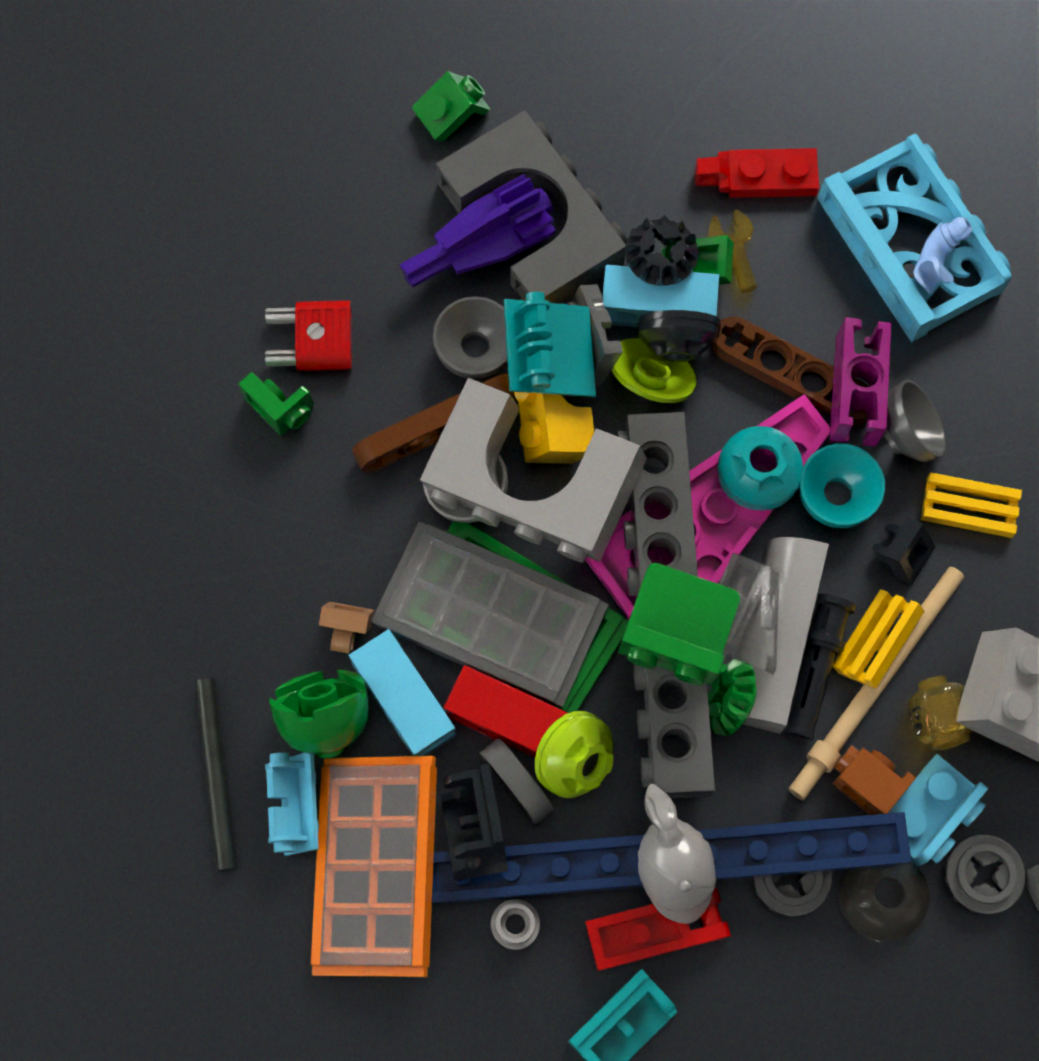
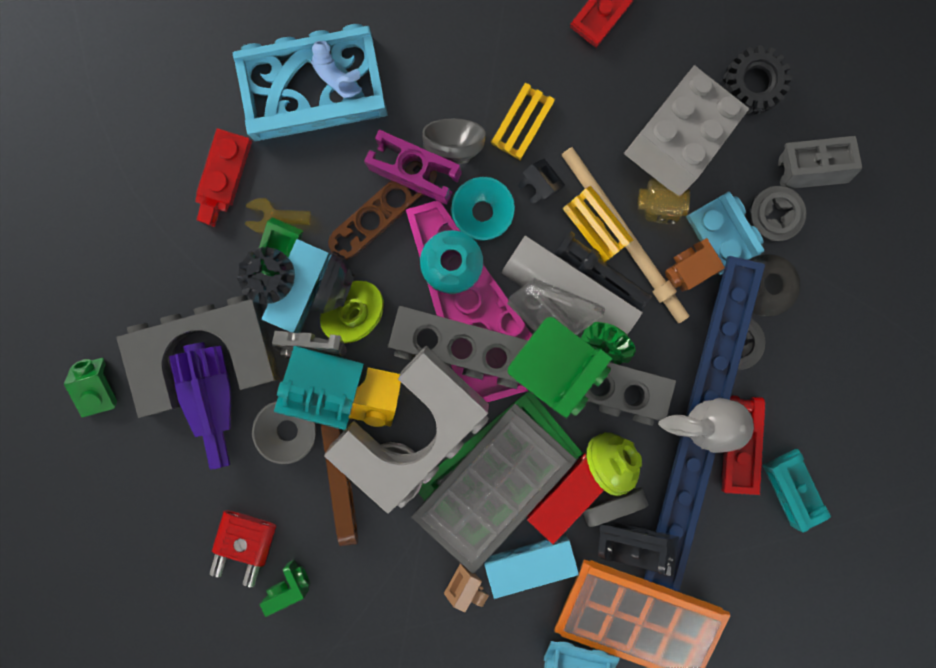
camera: 65 degrees left, 15 degrees up
green cylinder [269,670,369,758] -> none
light grey plate [491,899,540,950] -> none

